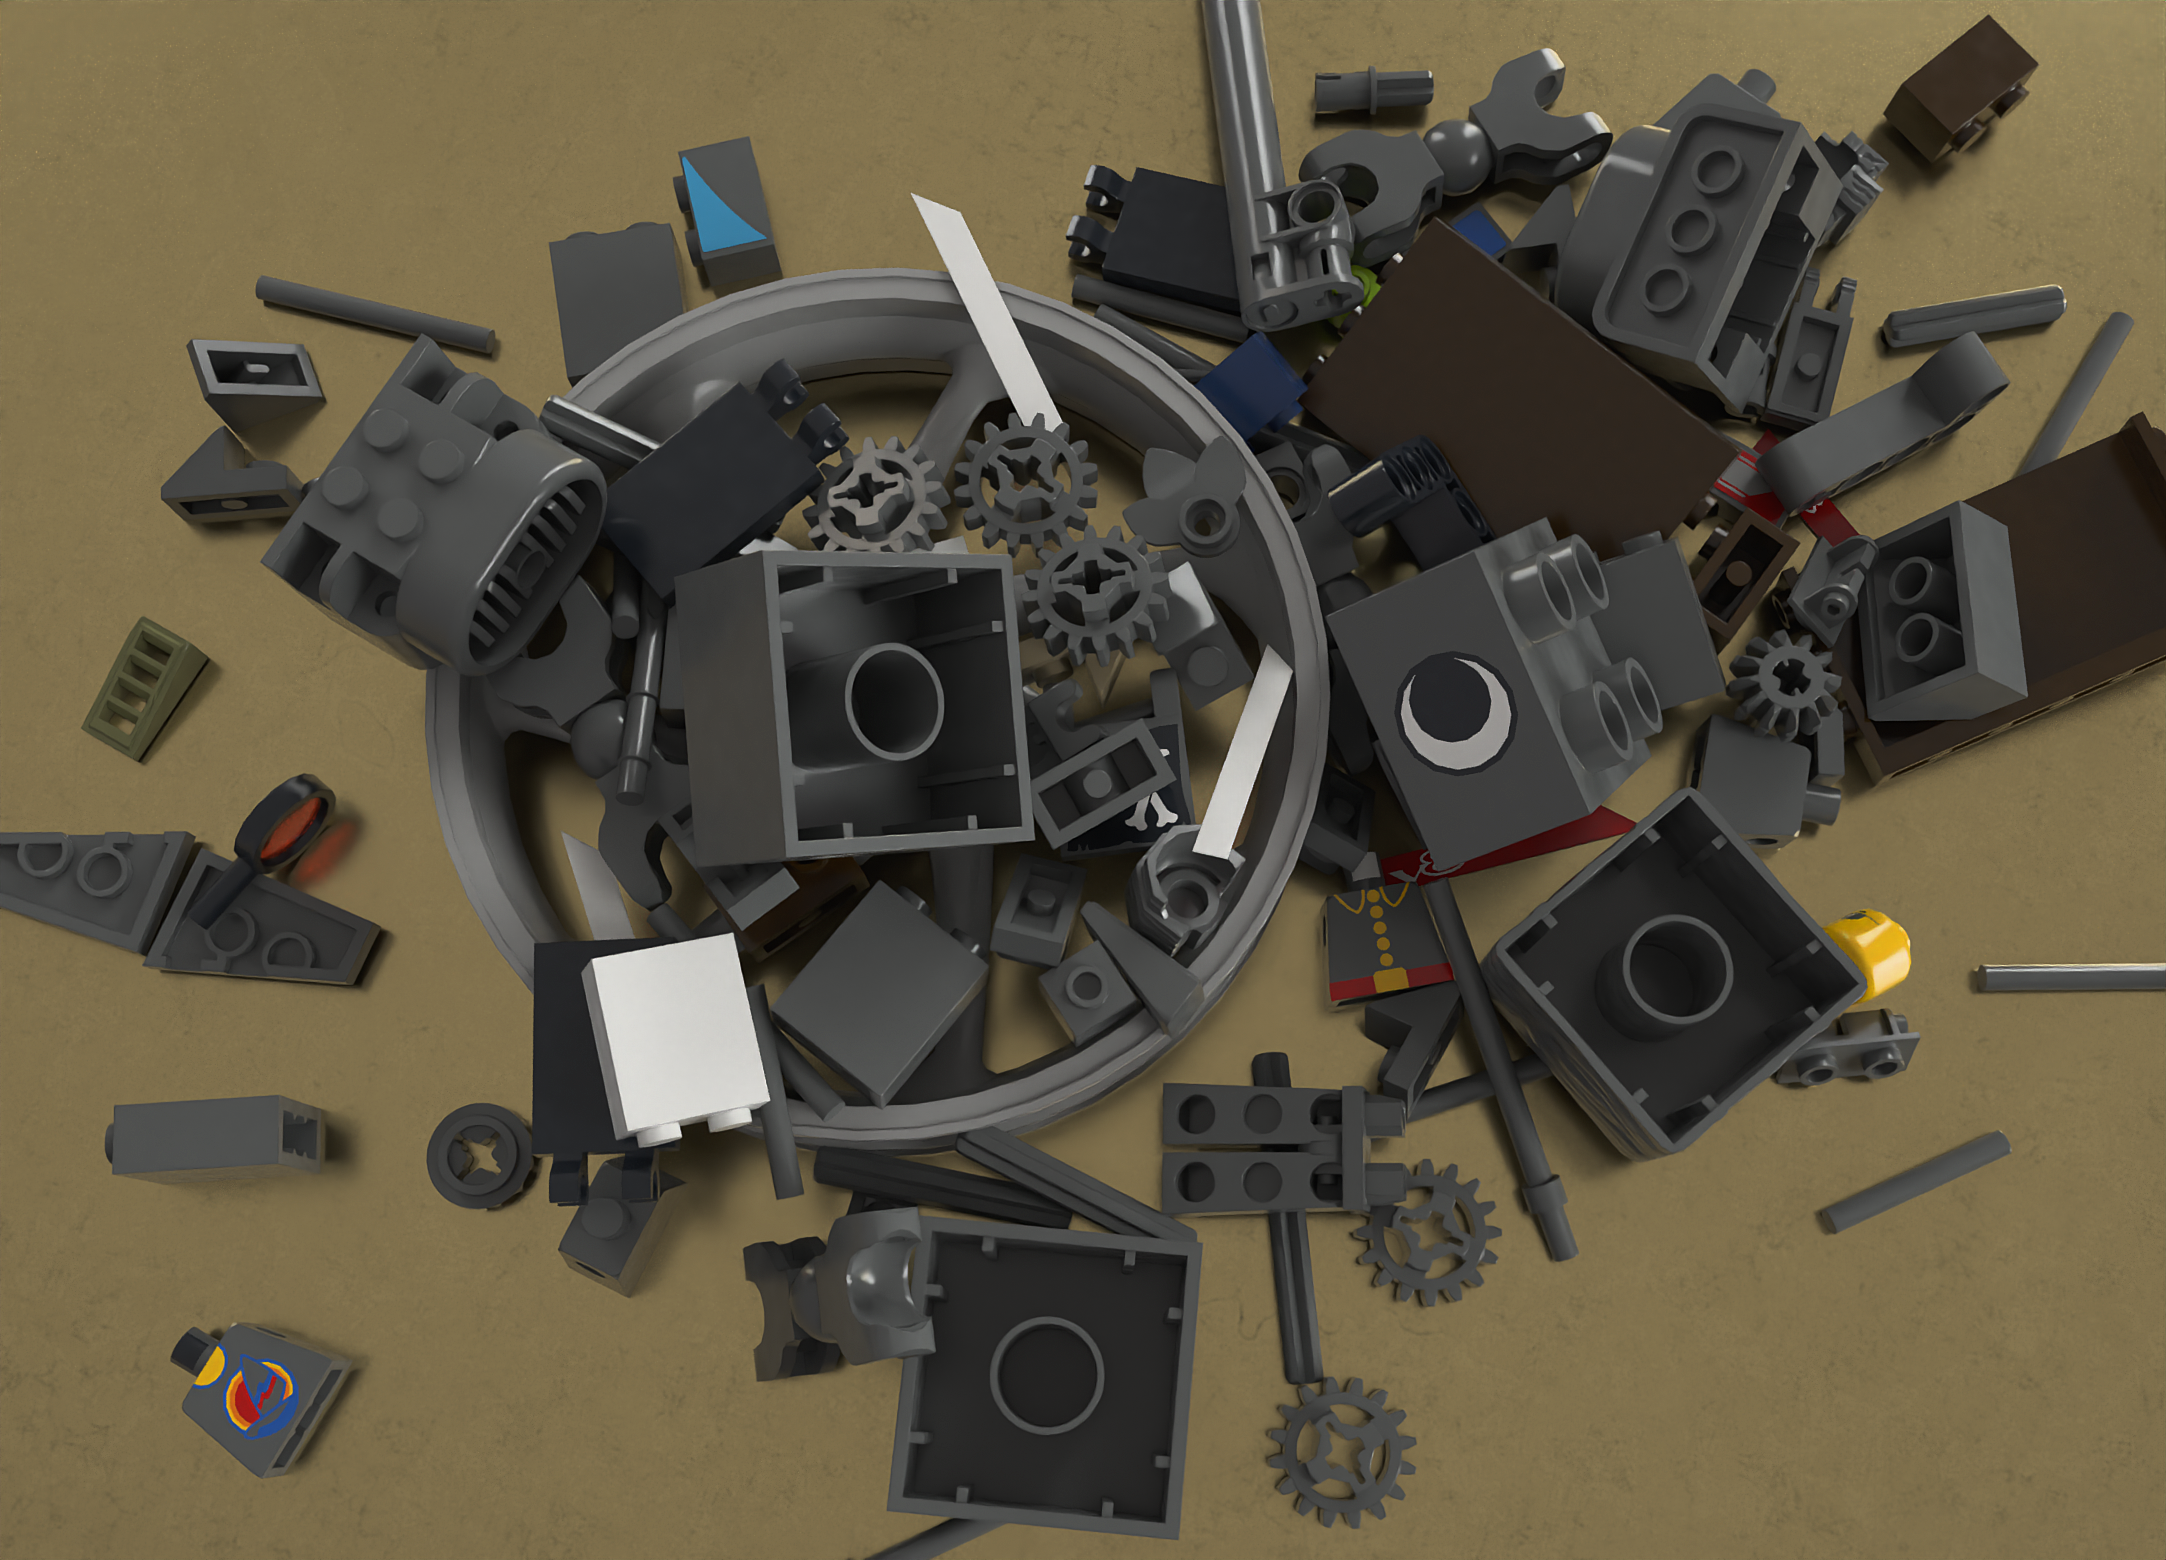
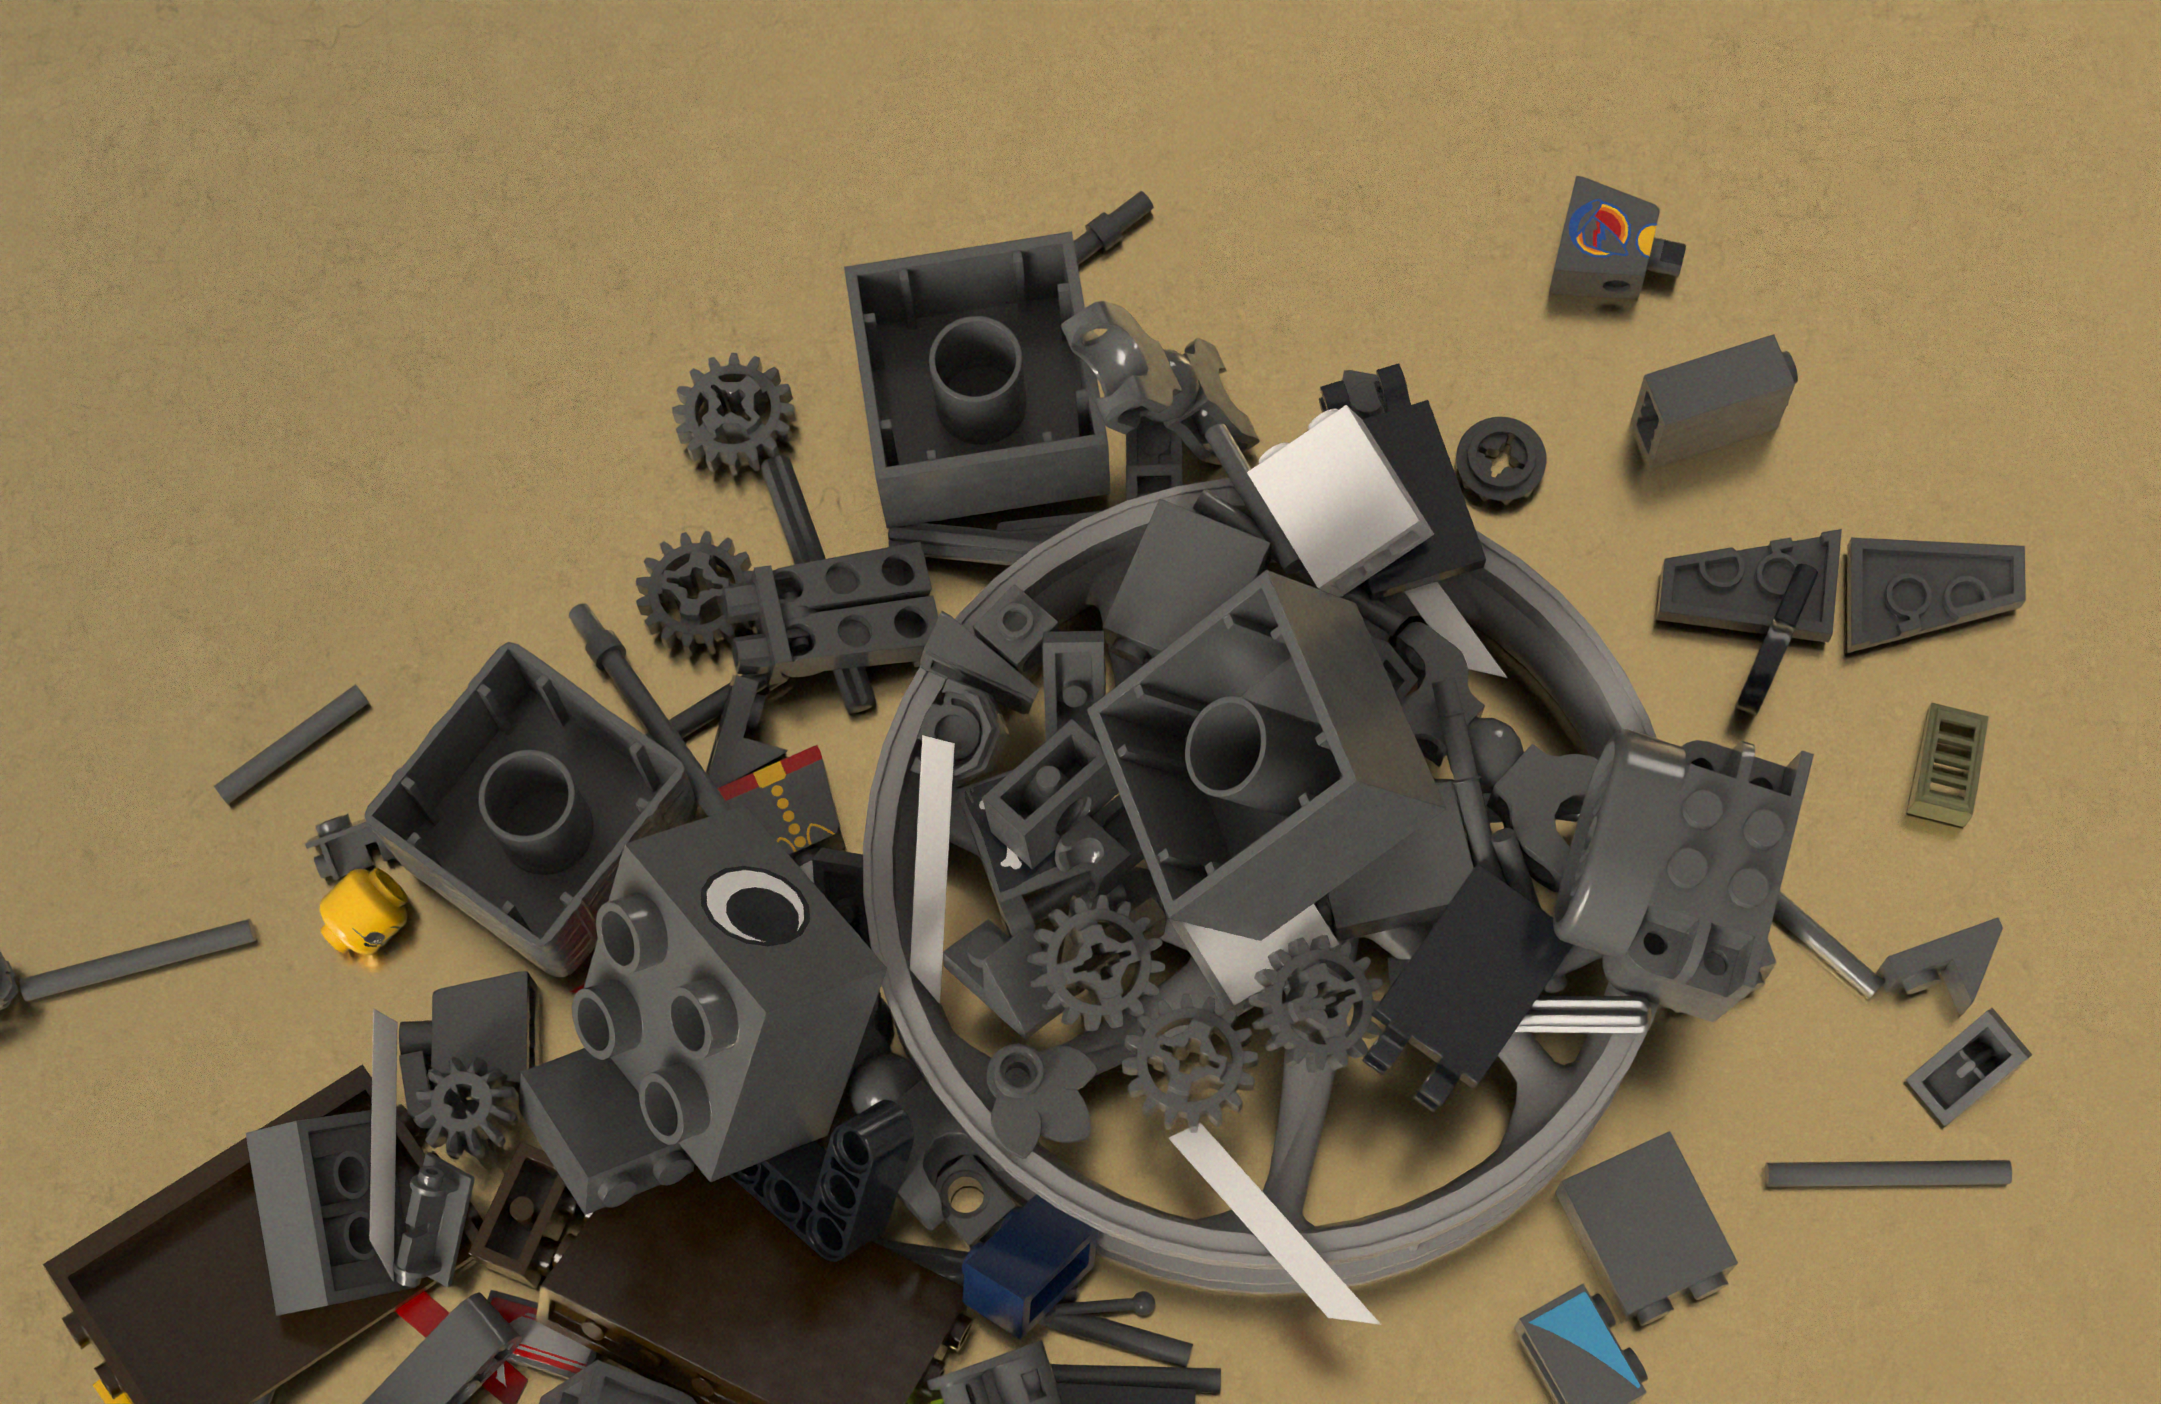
camera: 170 degrees right, 5 degrees down
none -> white sticker [369,1009,398,1282]

